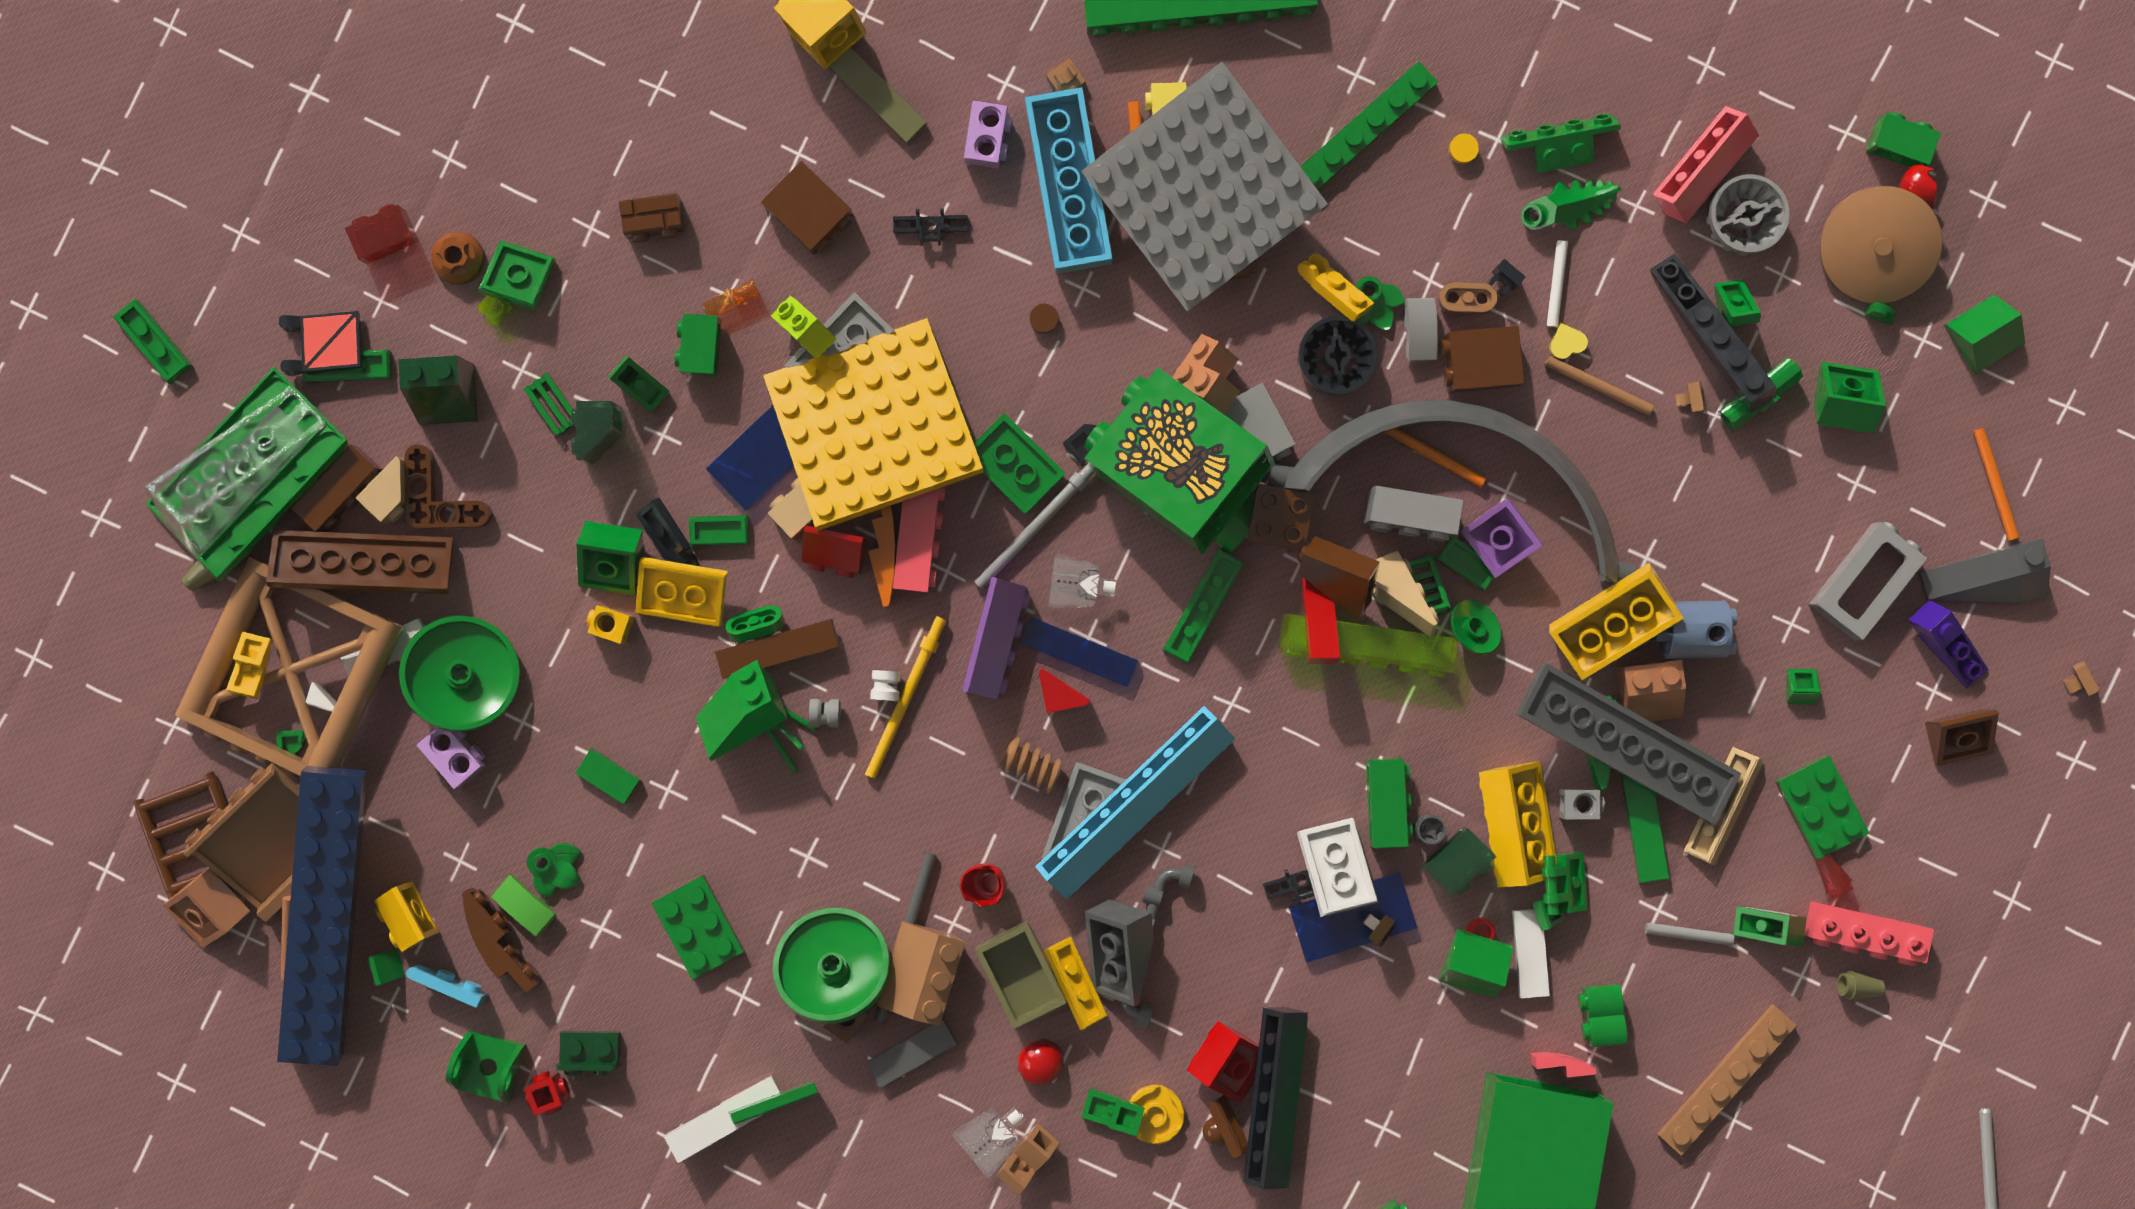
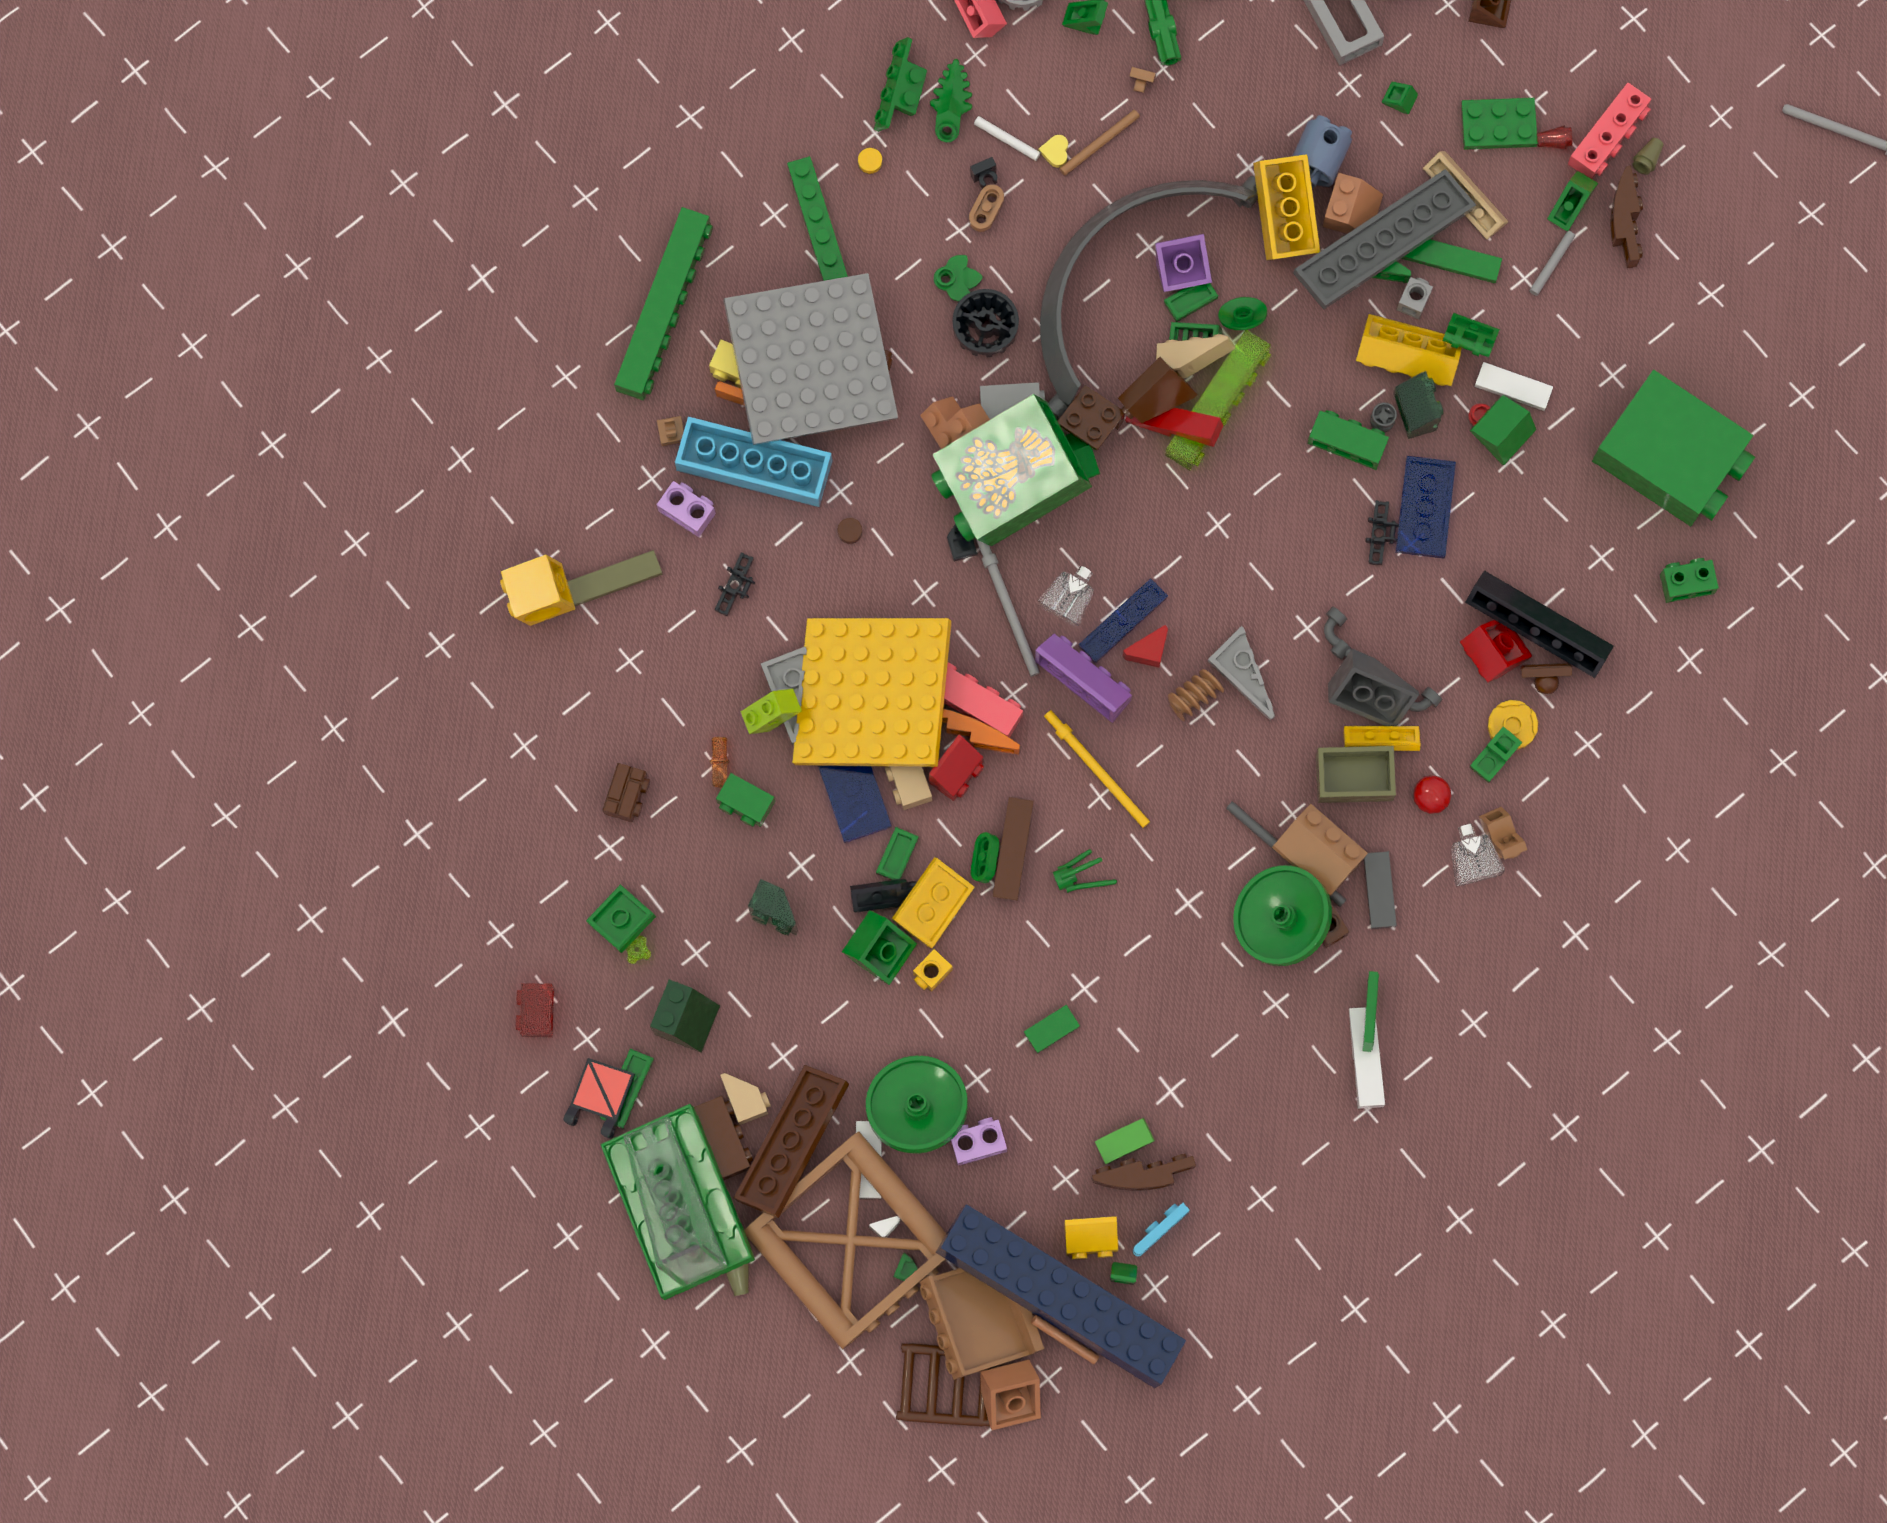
camera: 60 degrees left, 10 degrees down
green tile [113,299,193,384] -> none
yellow slope [226,632,272,699] -> none
reddish brown beam [404,444,492,529] -> none
dark orange piece [431,232,485,285] -> none
green hose [445,1030,526,1103] -> none
green tile [523,372,581,437] -> none
red brick [524,1071,570,1116] -> none
green plate [526,843,581,898] -> none
dark green bracket [556,1031,620,1076] -> none
green slope [608,355,670,413] -> none
green plate [651,875,745,980] -> none
green slope [695,660,787,762] -> none
reddish brown brick [761,161,854,255] -> none
light grey wheel [809,699,841,728] -> none
white wheel [870,670,901,701] -> none
red hair [959,863,1007,908] -> none
green plate [974,413,1066,515] -> none
medium azure brick [1035,706,1235,900] -> none
green tile [1163,549,1244,664] -> none
yellow hinge [1297,253,1374,322] -> none
white tile [1297,818,1378,917] -> none
light grey brick [1363,486,1463,542] -> none
dark brown tile [1363,913,1398,947] -> none
orange bar [1384,427,1486,488] -> none
light grey slope [1404,298,1438,361] -> none
reddish brown brick [1441,326,1524,393] -> none
coral slope [1530,1052,1596,1078] -> none
green tile [1532,897,1565,931] -> none
green brick [1578,983,1627,1047] -> none
black slope [1650,253,1776,413] -> none
medium nougat plate [1657,1004,1797,1156] -> none
none -> reddish brown slope [1610,165,1643,268]

